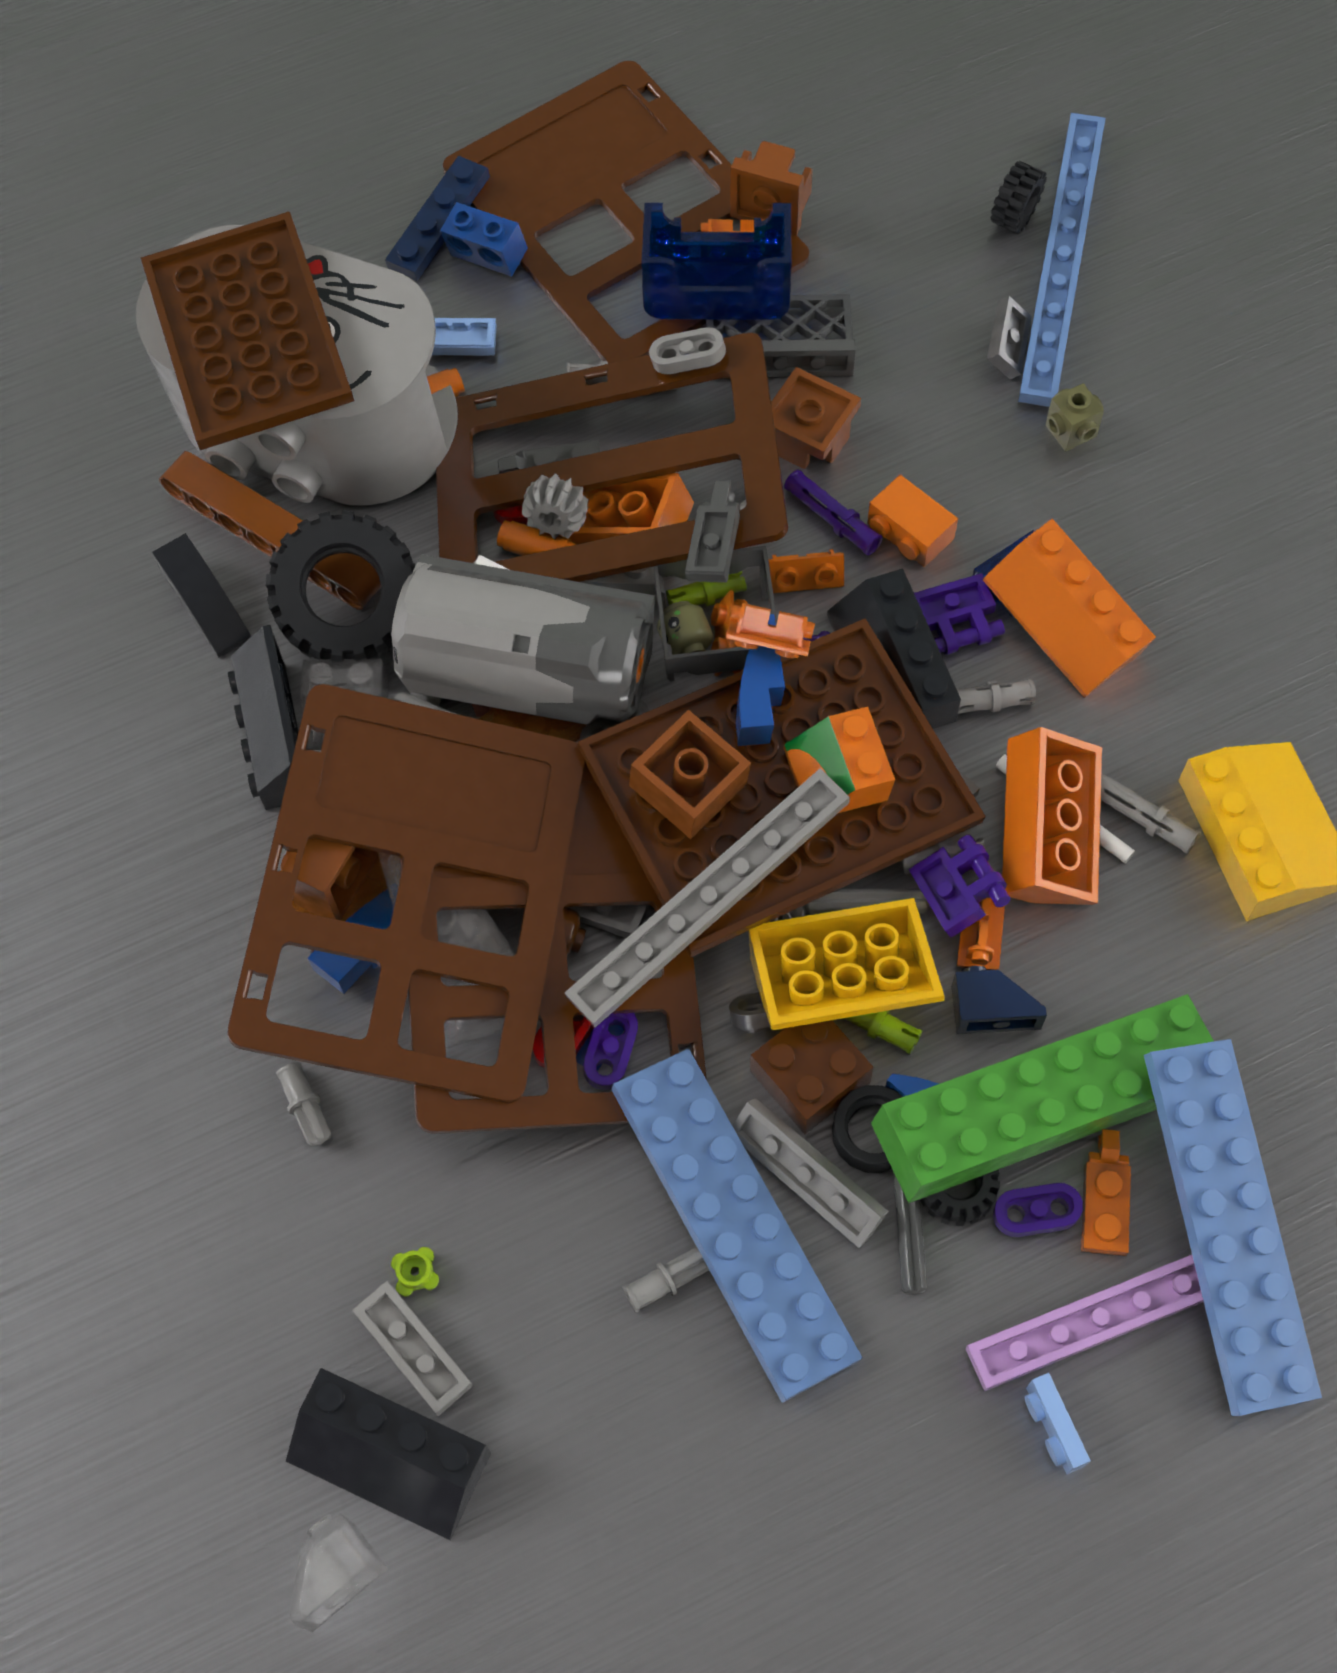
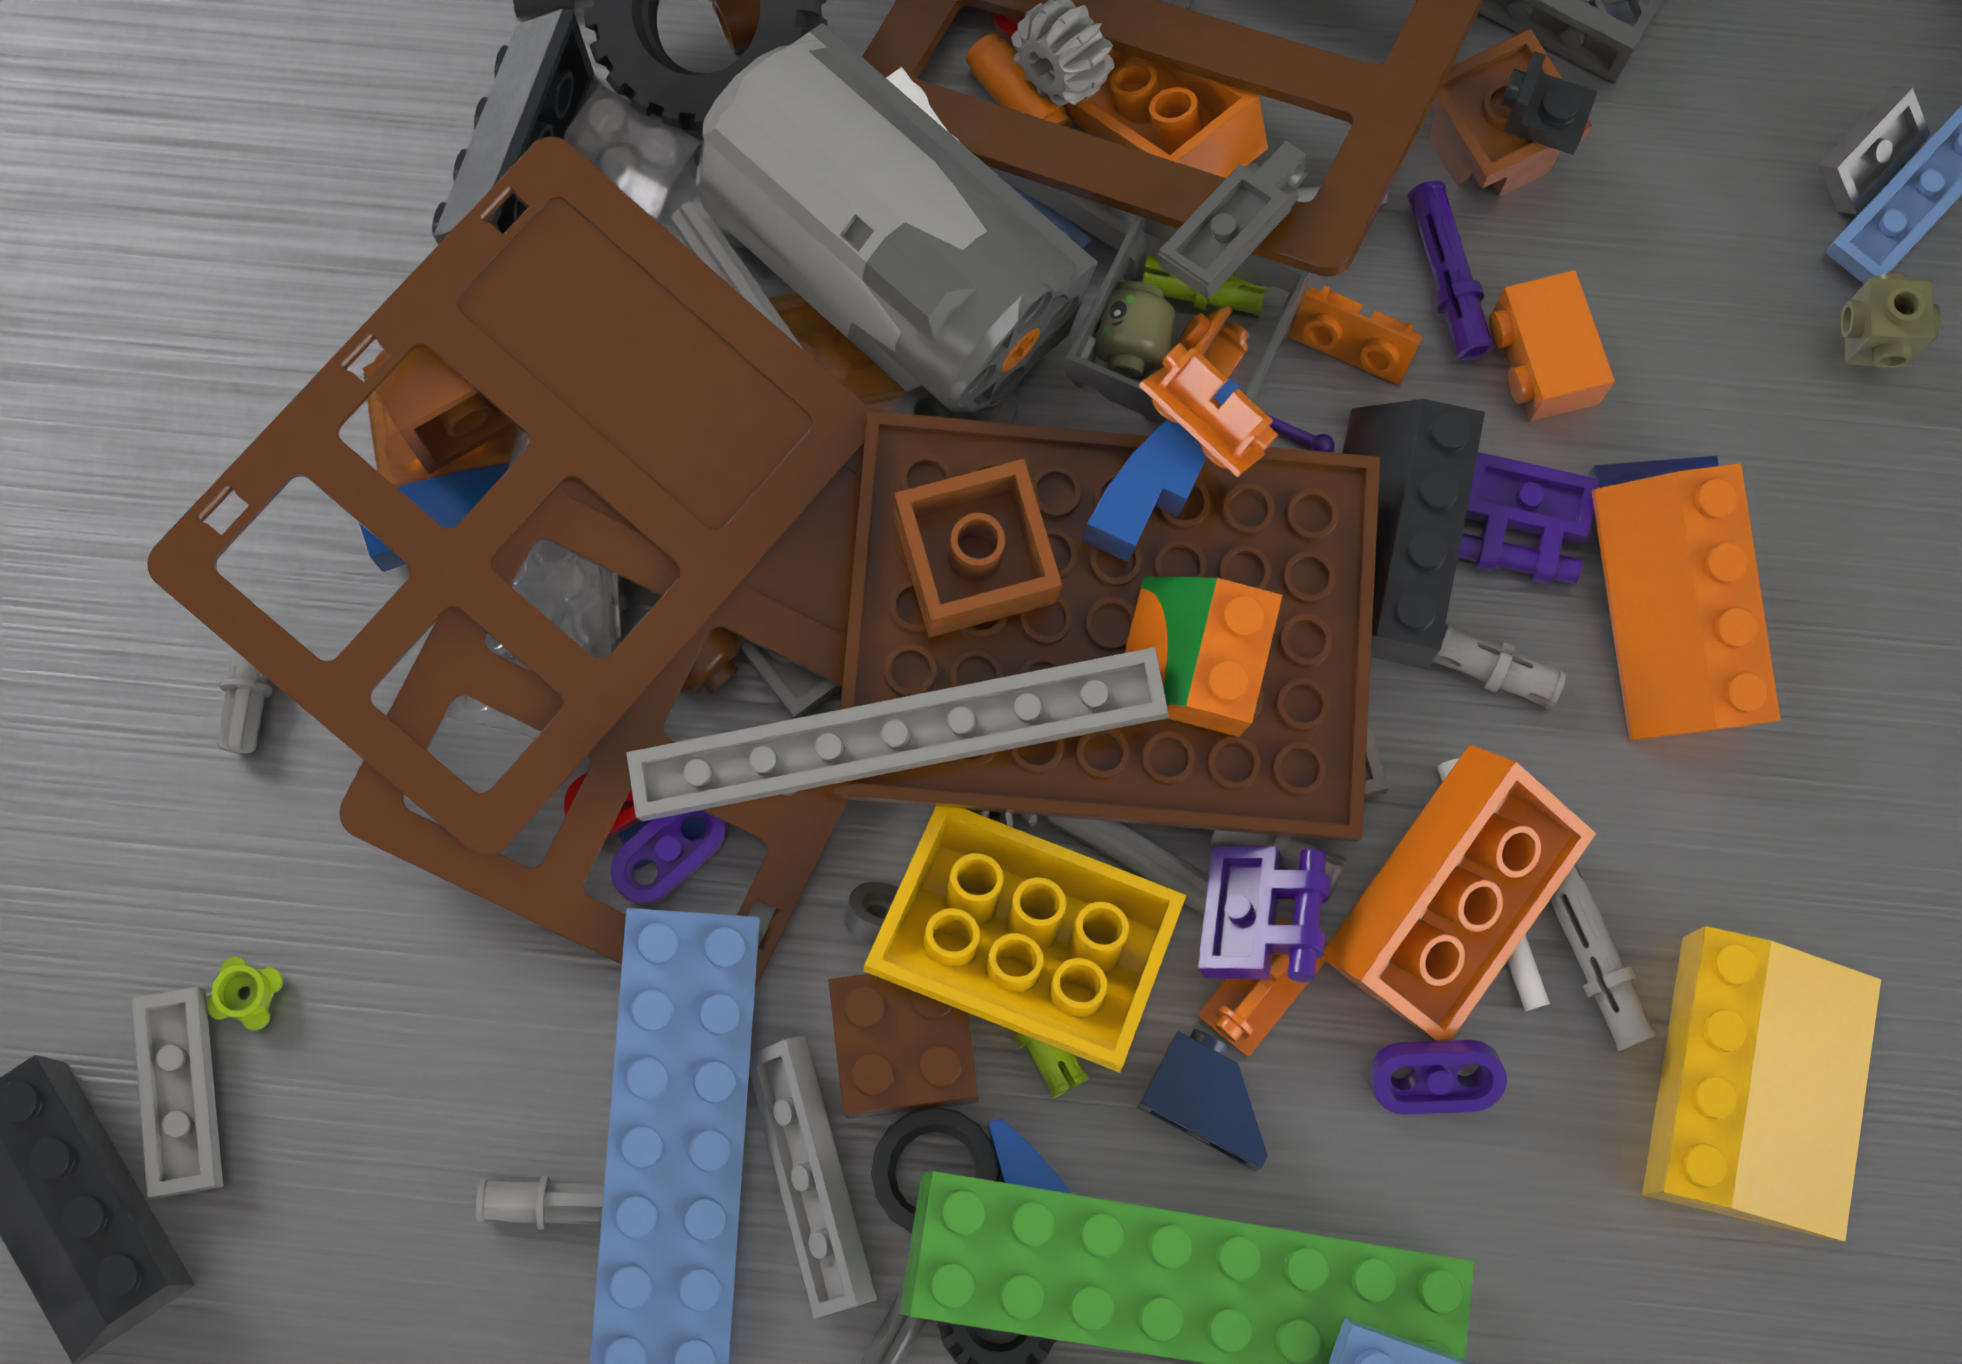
camera: 30 degrees right, 10 degrees up
none -> dark purple plate [1369,1040,1507,1114]
none -> black bracket [1500,51,1598,155]

